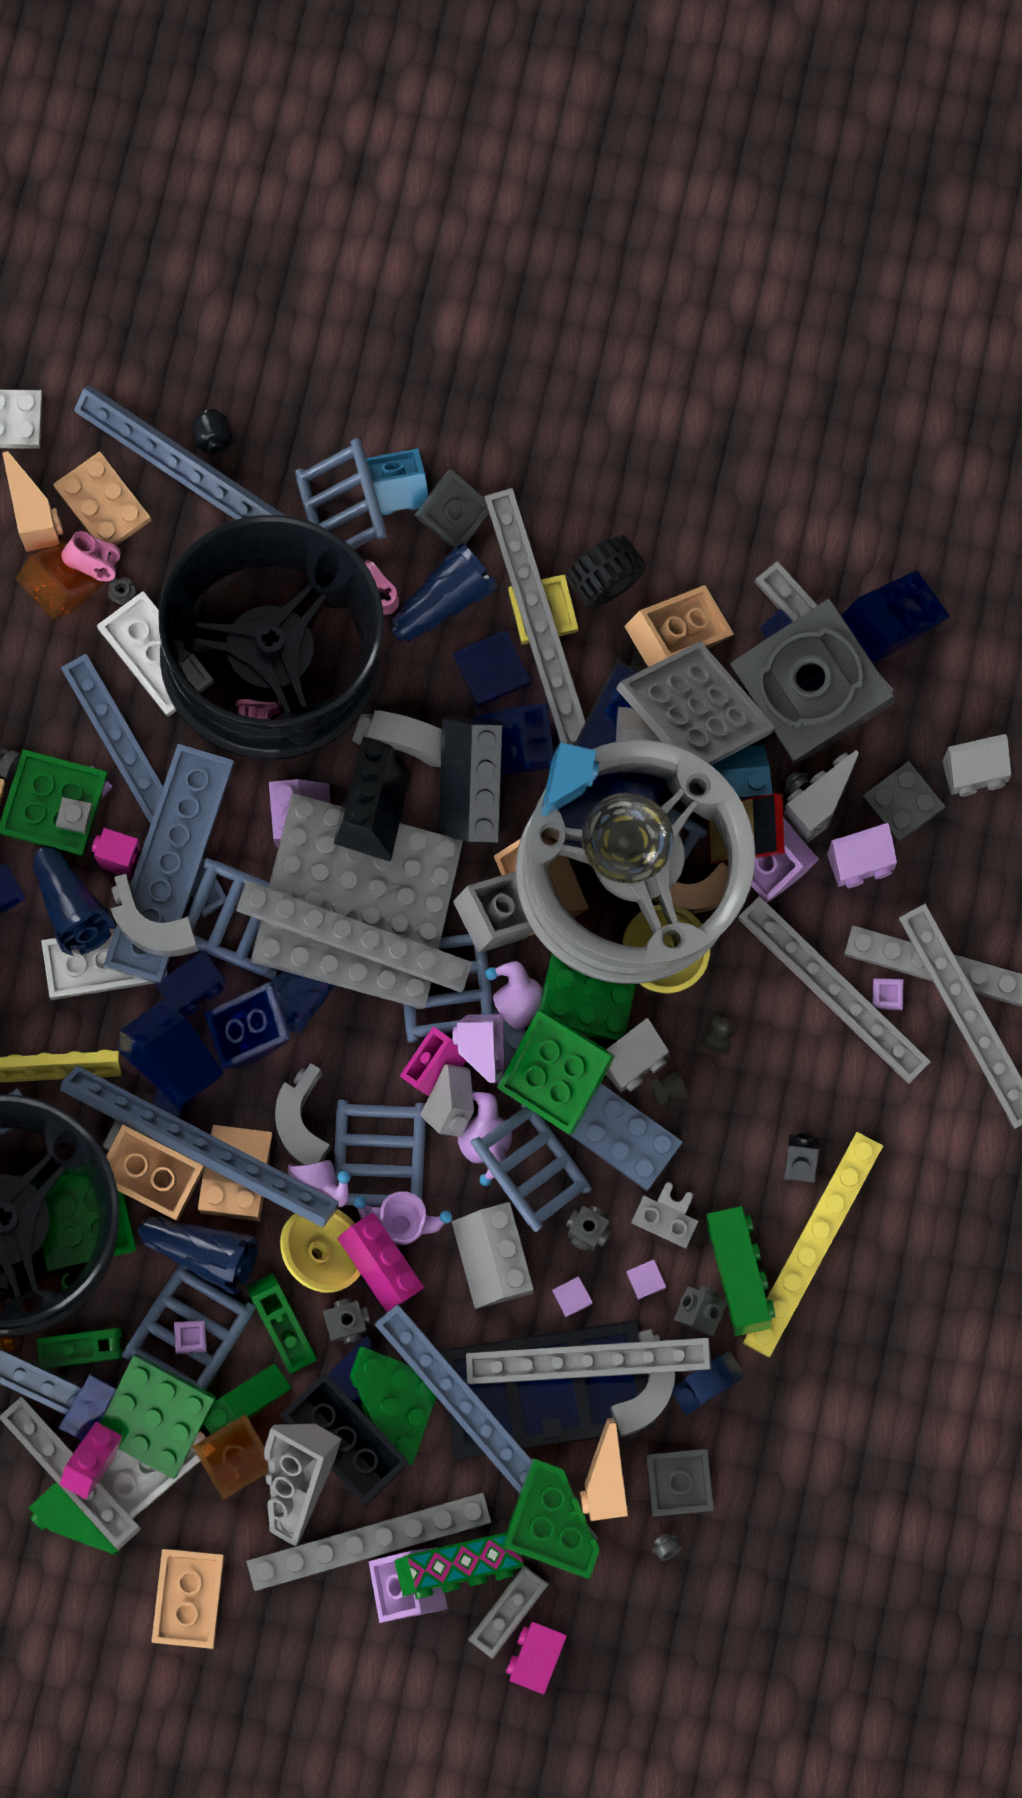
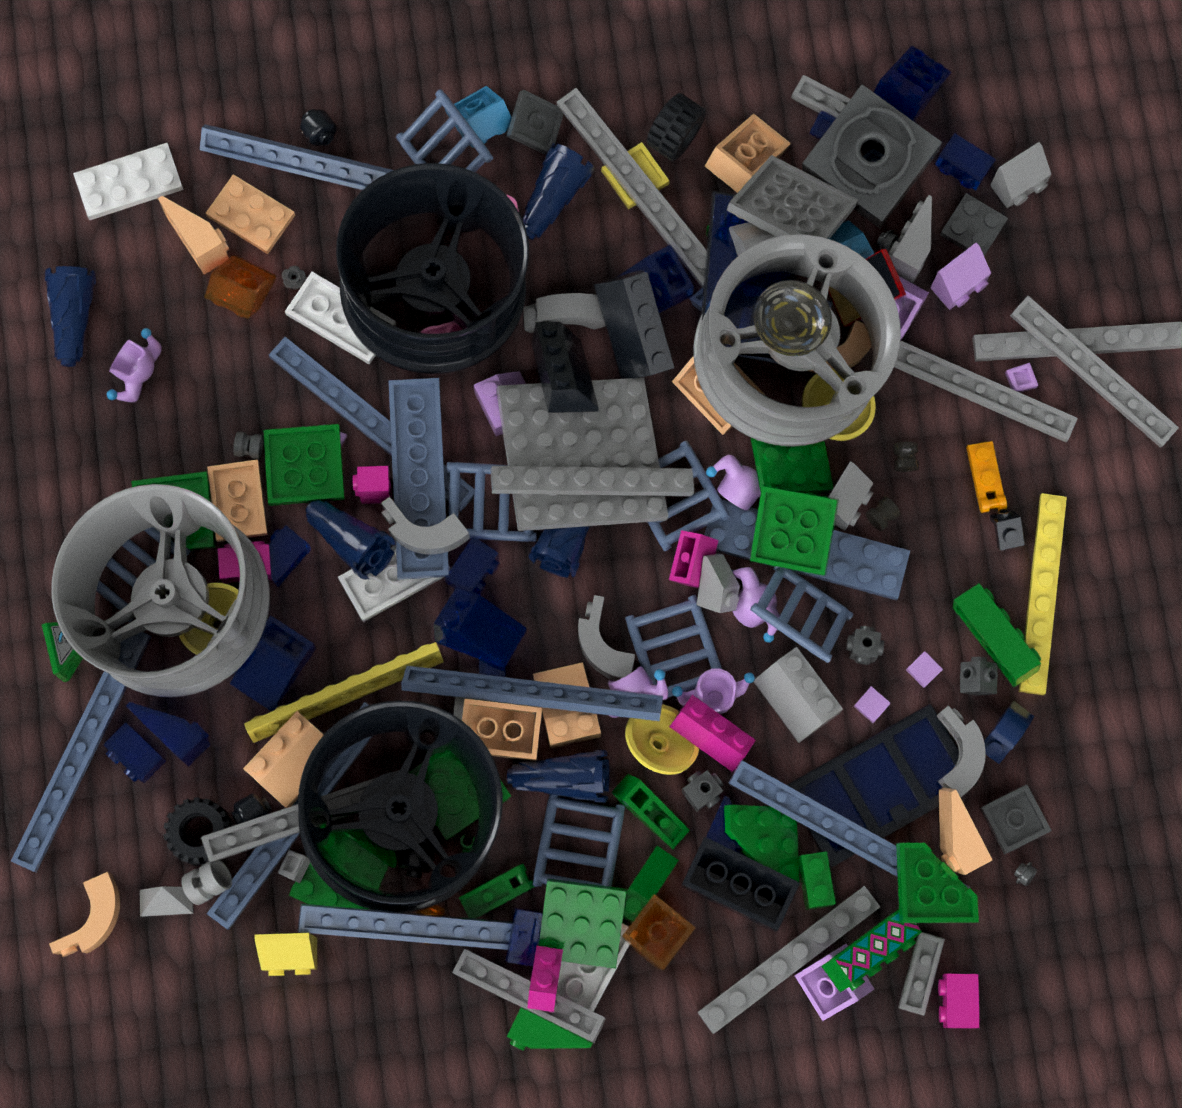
camera: 25 degrees left, 0 degrees up
light grey plate [55,797,93,834] -> none
bright pink piece [61,531,121,582] -> none
light nougat plate [151,1549,224,1649] -> none
lavender tile [174,1320,207,1354] -> none
clear blue slope [205,982,291,1069] -> none
light grey wedge [264,1424,342,1547] -> none
clear blue plate [453,630,531,708] -> none
light grey brick [453,872,533,953] -> none
lavender slope [453,1014,505,1083] -> none
light grey plate [466,1338,712,1385] -> none
dark azure slope [541,742,600,817] -> none
light grey plate [631,1181,699,1248] -> none
none -> green brick [798,852,836,910]
none -> clear blue brick [935,133,996,191]
none -> light orange plate [966,441,1007,513]

